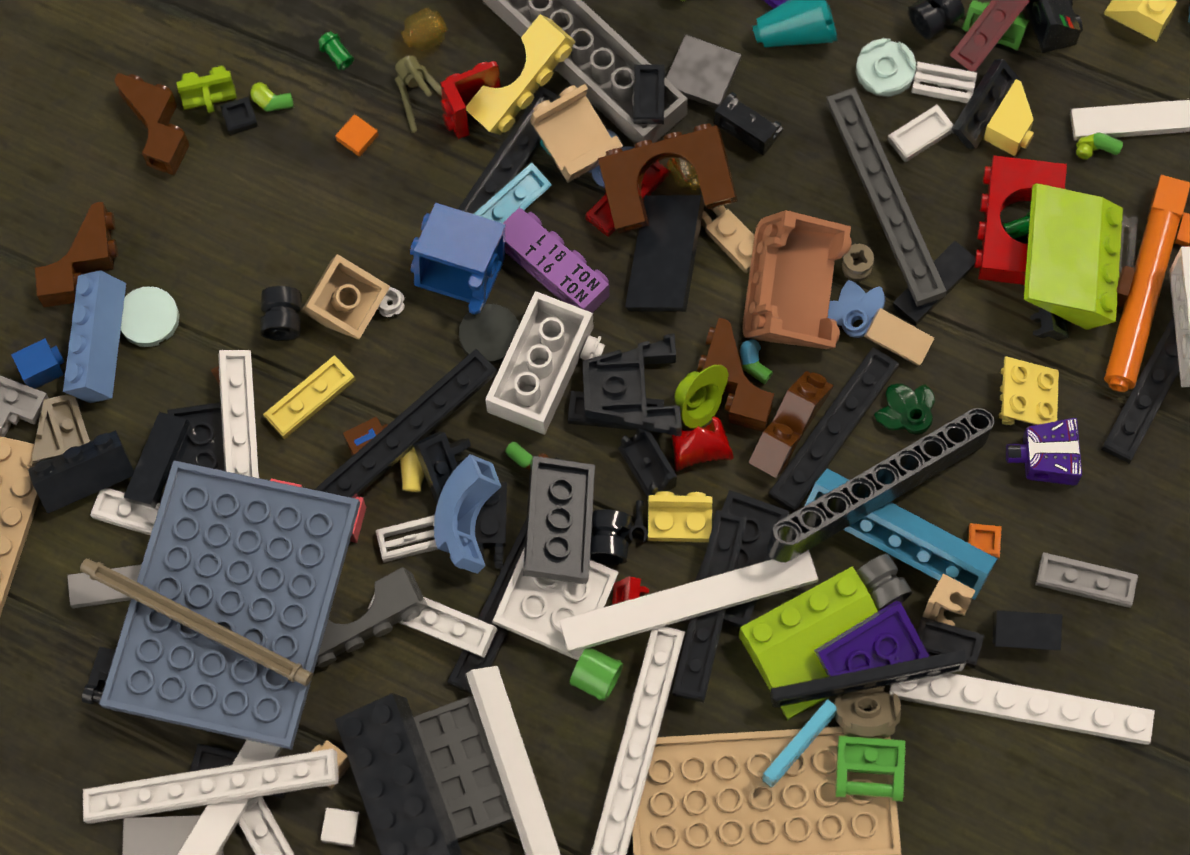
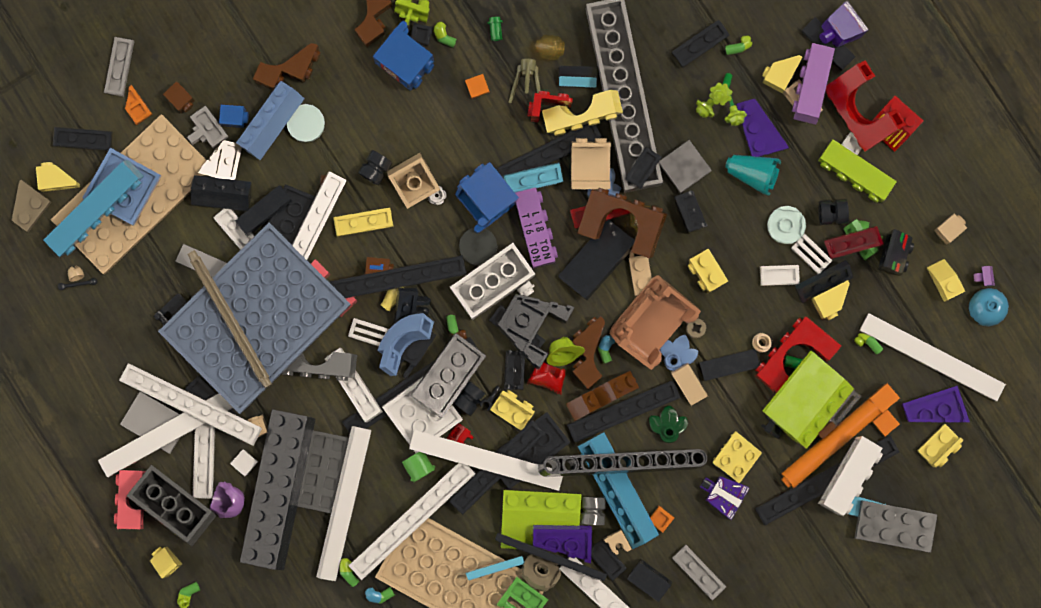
camera: 25 degrees right, 15 degrees up
dark grey plate [827,88,947,307] -> none
none -> blue container [373,21,435,91]
none -> slope [559,66,598,88]
none -> light yellow bracket [688,249,728,293]
none -> tan plate [752,333,771,352]

